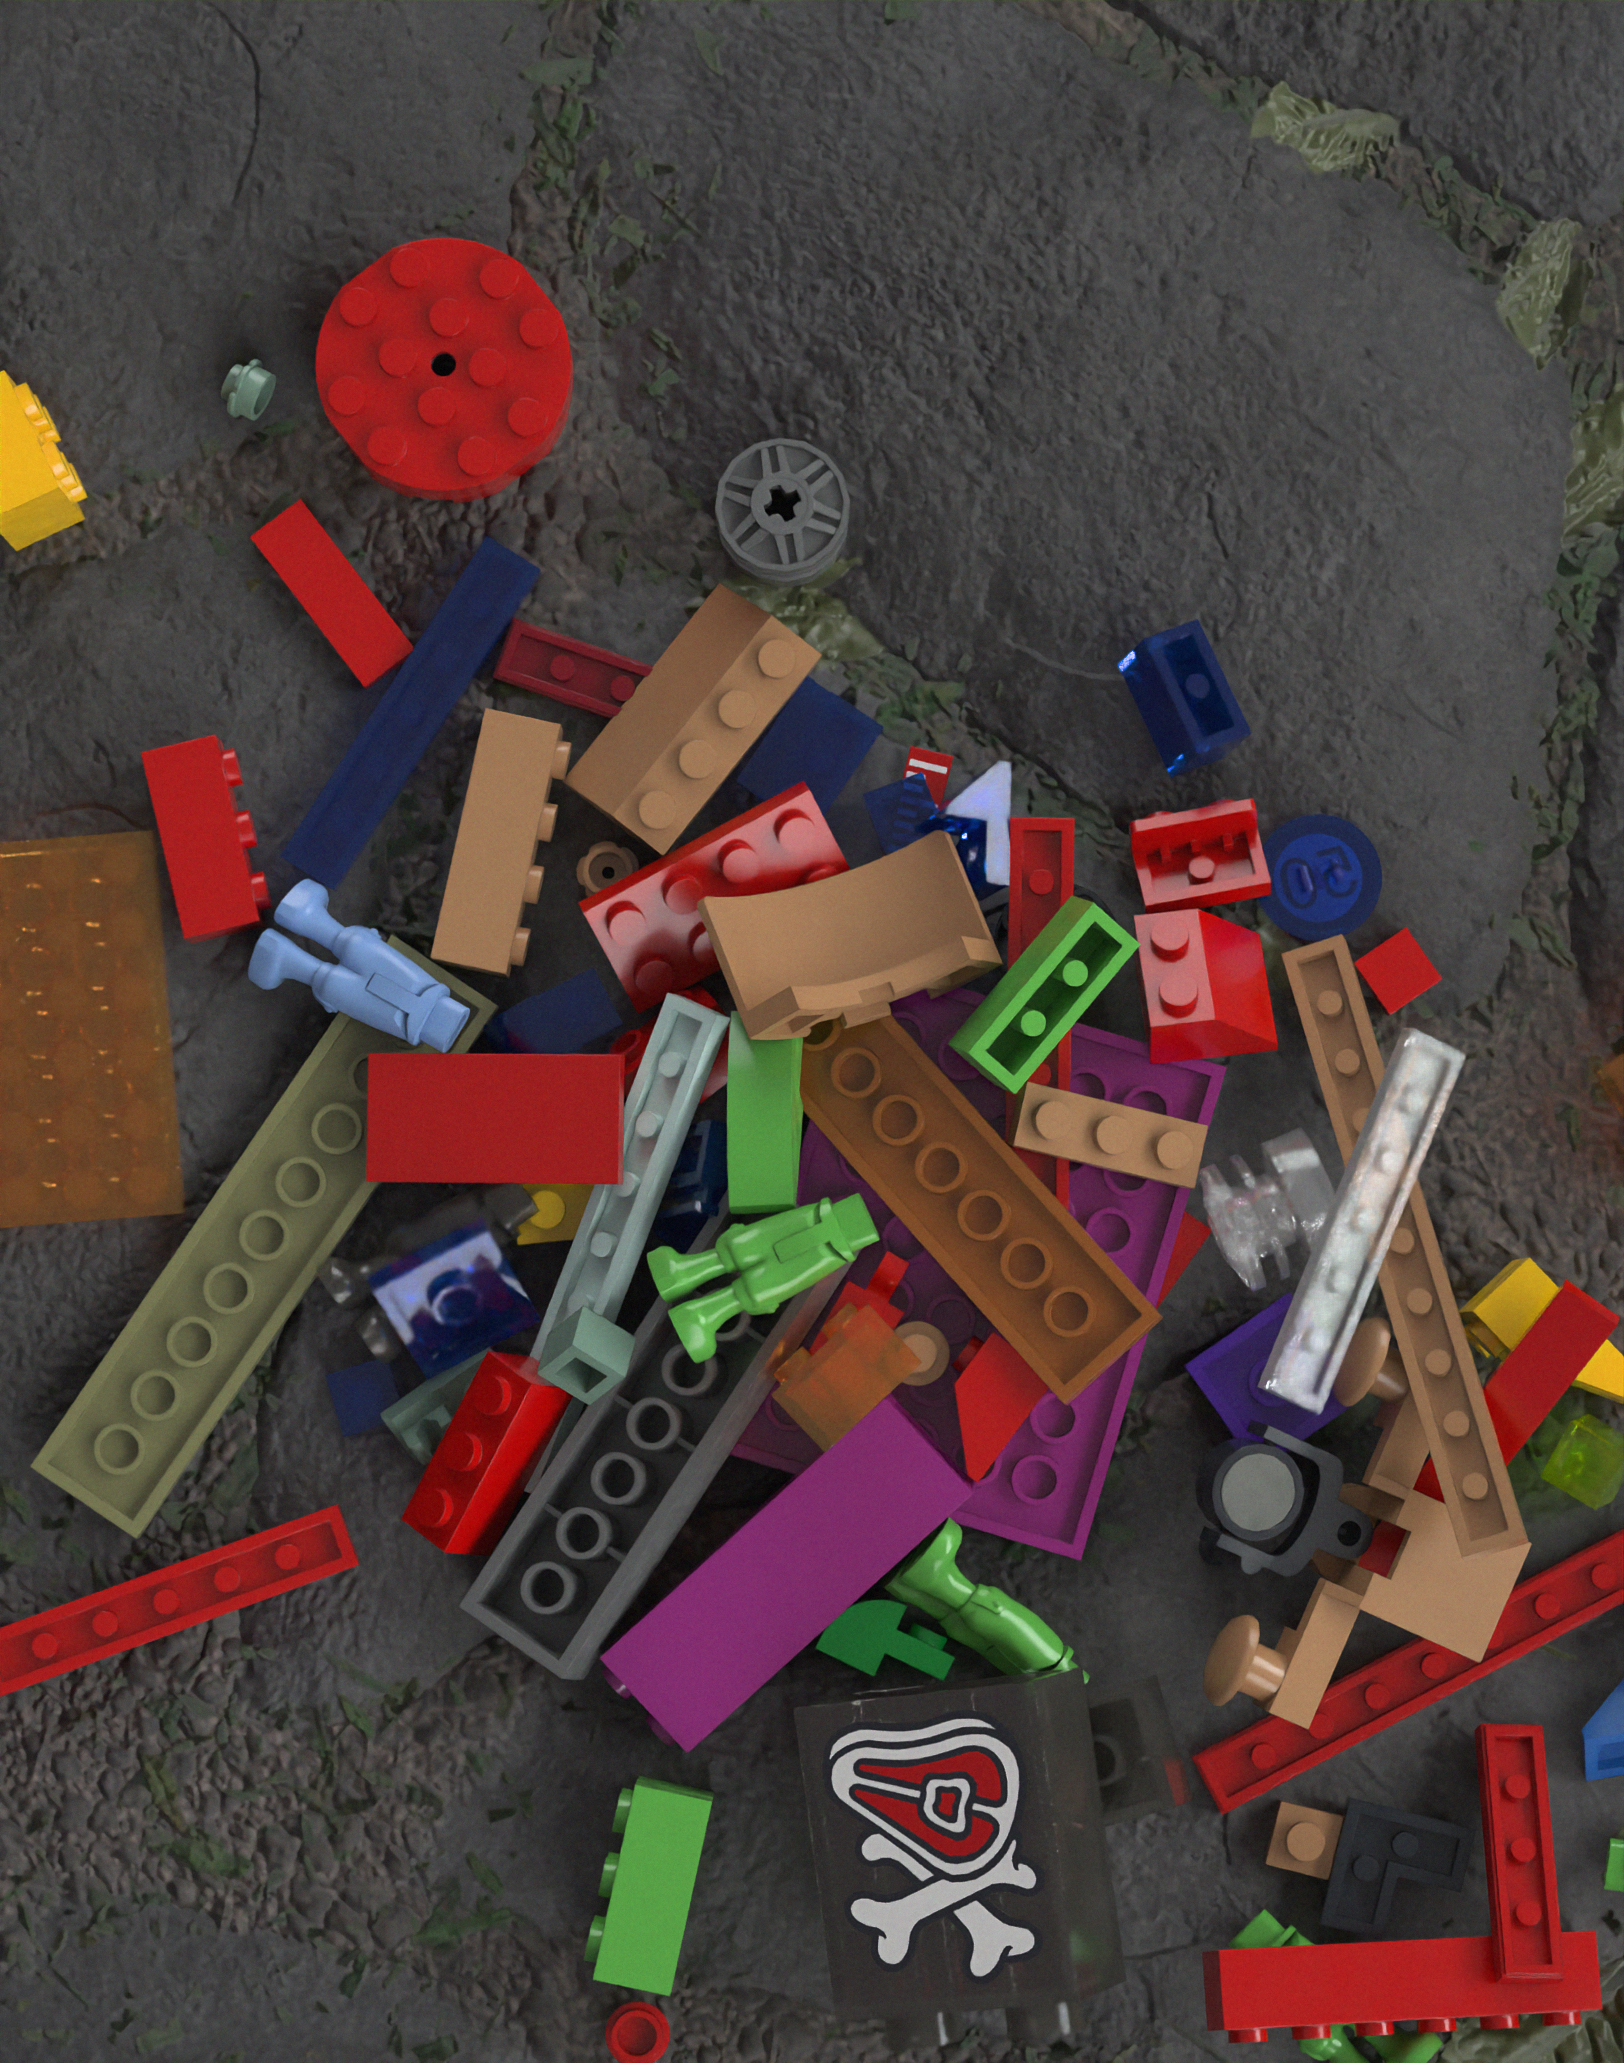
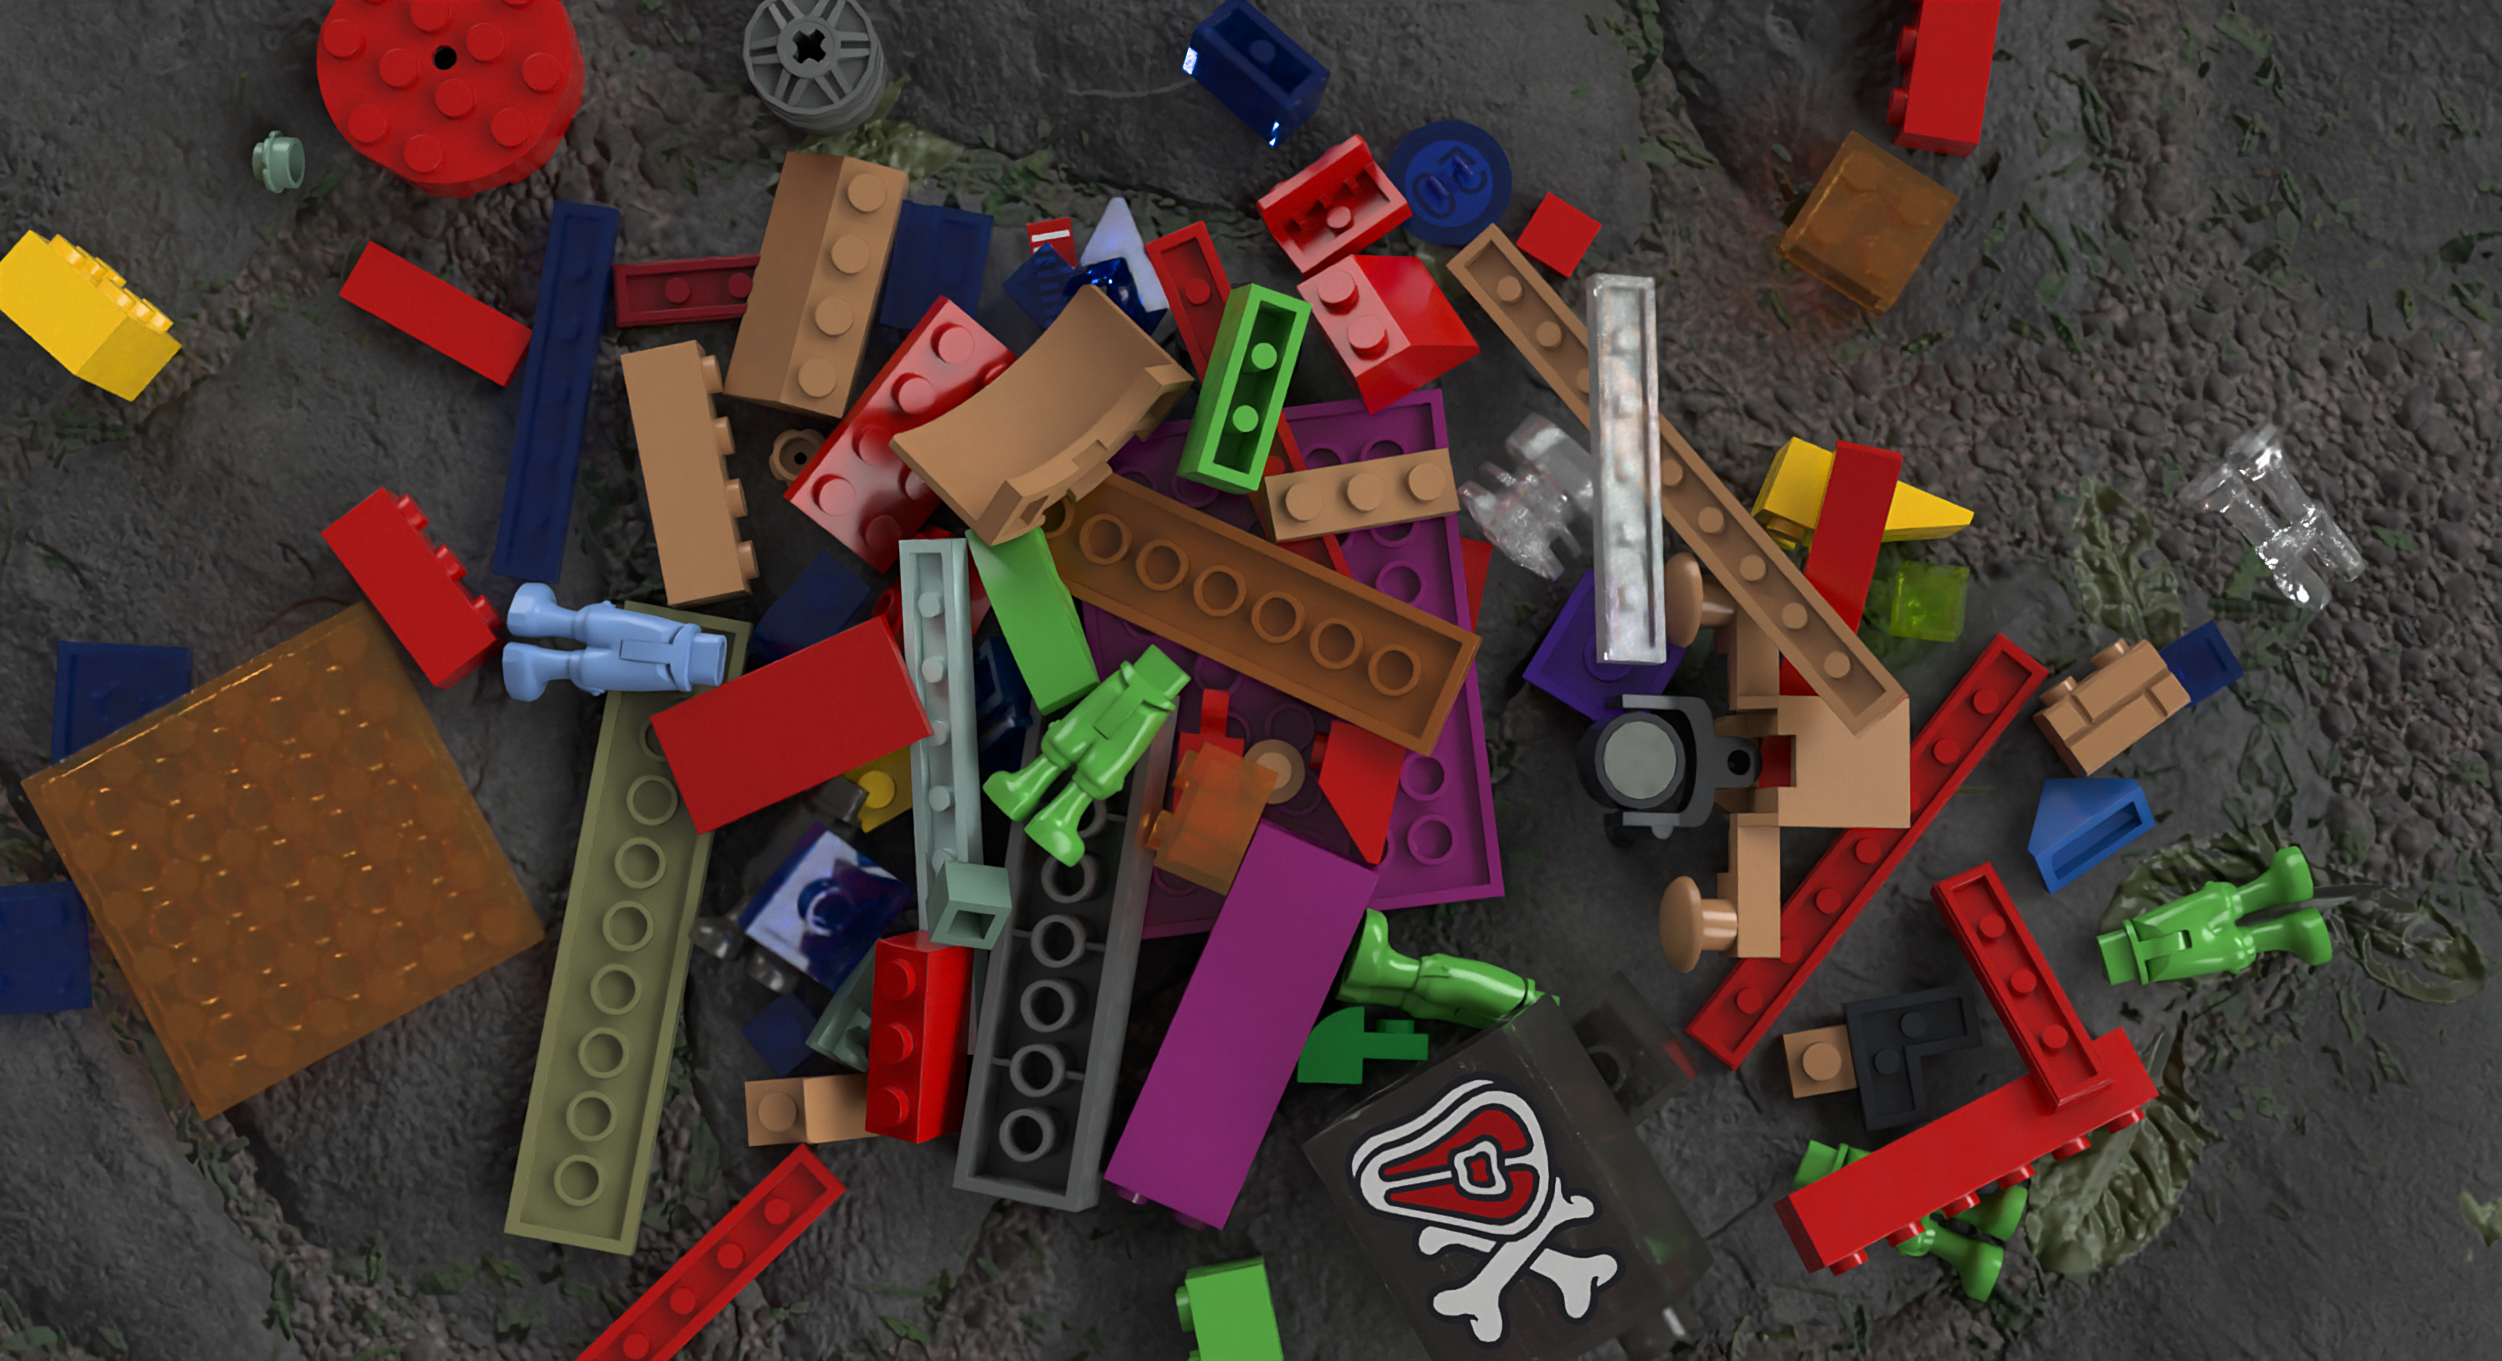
camera: 20 degrees left, 0 degrees up
none -> medium nougat slope [745,1072,879,1146]

